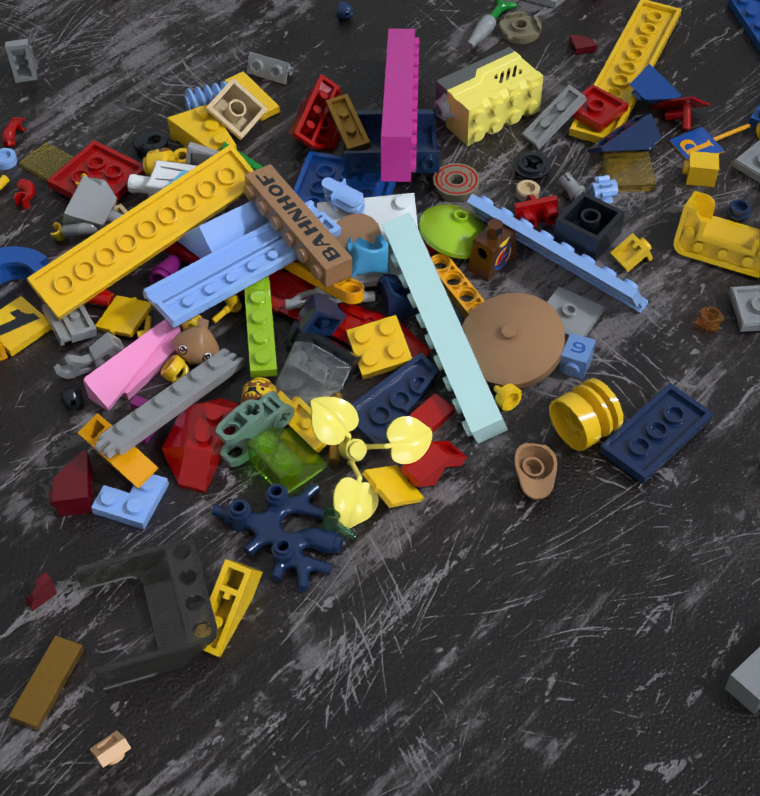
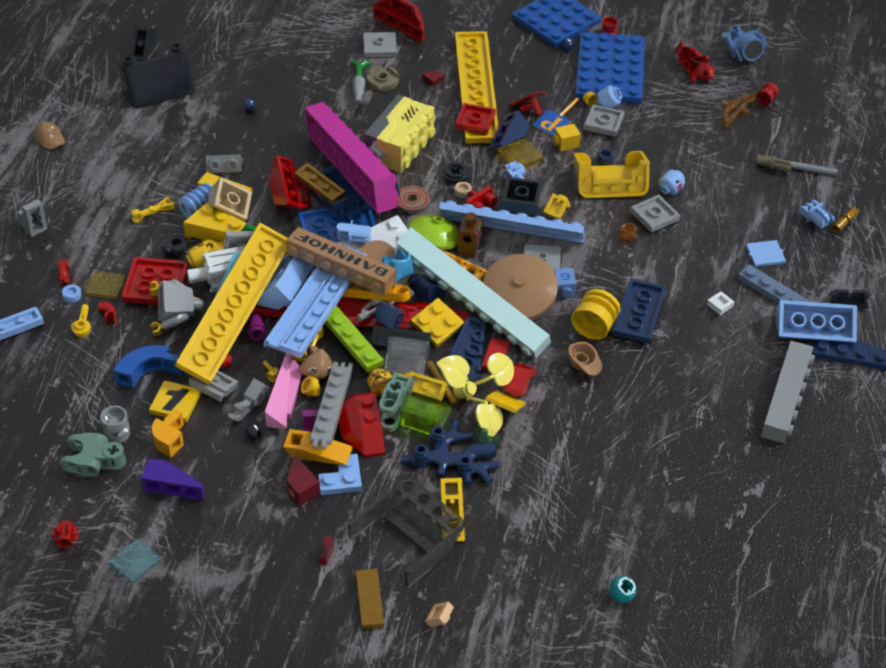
camera: 30 degrees left, 5 degrees down
yellow piece [95,295,153,338] -> none
yellow tile [493,383,522,411] -> none
light grey tile [521,84,587,150] -> none
light grey pin [558,173,587,202] -> none
blue slope [630,64,683,104] -> none
none -> yellow piece [131,198,174,223]

